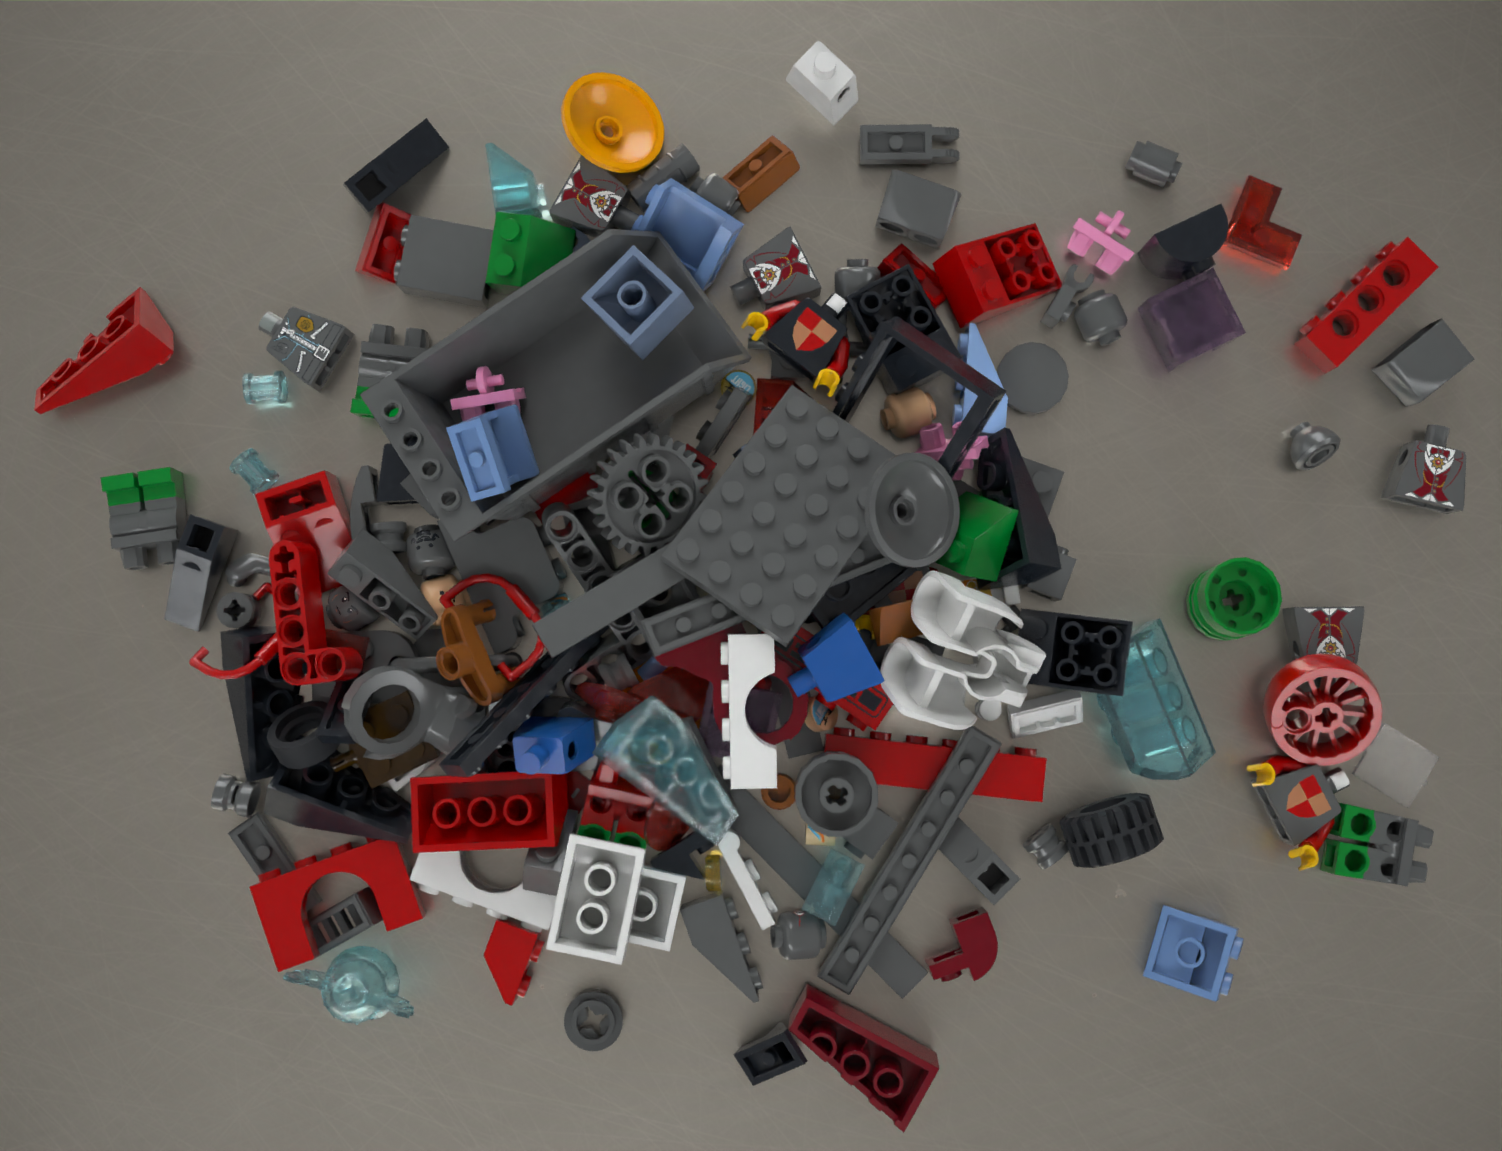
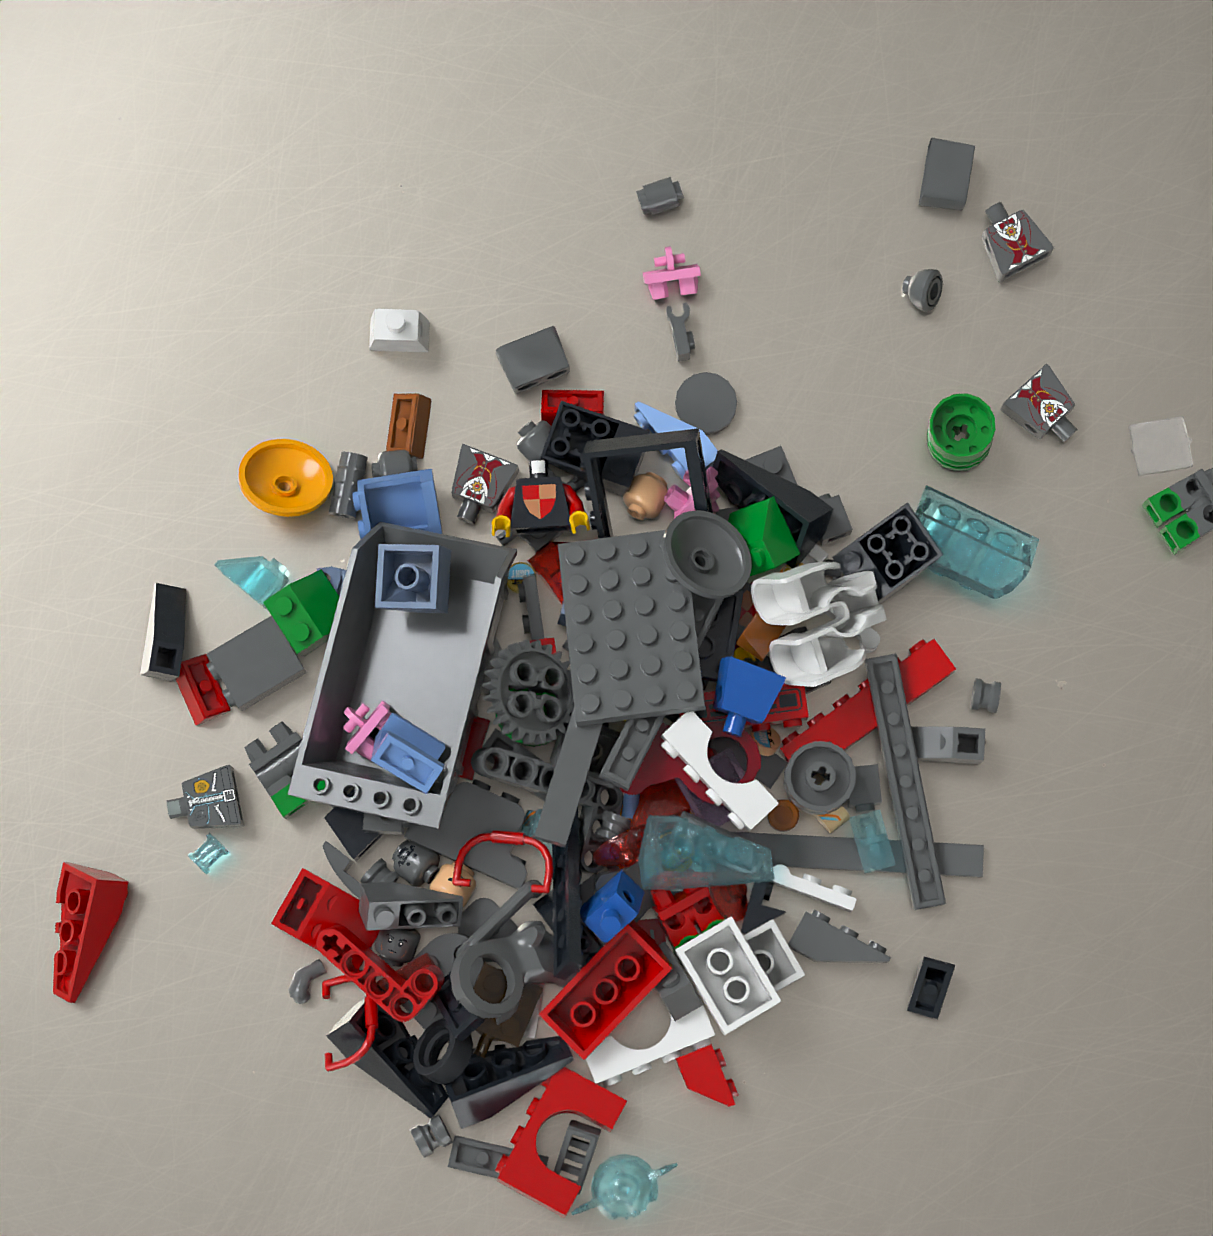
camera: 40 degrees left, 5 degrees down
dark grey hips [100,467,187,570] -> none
black slope [164,514,239,632] -> none
dark grey wheel [216,592,262,629] -> none
clear light blue bush [229,448,279,496] -> none
dark orange connector [436,599,521,706] -> none
dark grey torso [549,155,640,238] -> none
dark grey gear [564,990,623,1051] -> none
clear yellow tile [705,854,722,892] -> none
dark grey head [770,910,827,960] -> none
dark red wedge [788,984,939,1133] -> none
dark grey hinge [860,124,959,164] -> none
dark red brick [925,907,998,982] -> none
red slope [932,223,1062,329] -> none
white plate [1007,690,1083,739] -> none
black tyre [1059,793,1164,868] -> none
dark grey head [1074,289,1128,346] -> none
black brick [1137,204,1228,284] -> none
clear purple piece [1137,268,1246,372] -> none
medium blue plate [1143,905,1244,1002] -> none
clear red brick [1223,175,1302,270] -> none
torso [1247,755,1350,871] -> none
red piece [1263,653,1382,766] -> none
red brick [1295,237,1438,374] -> none

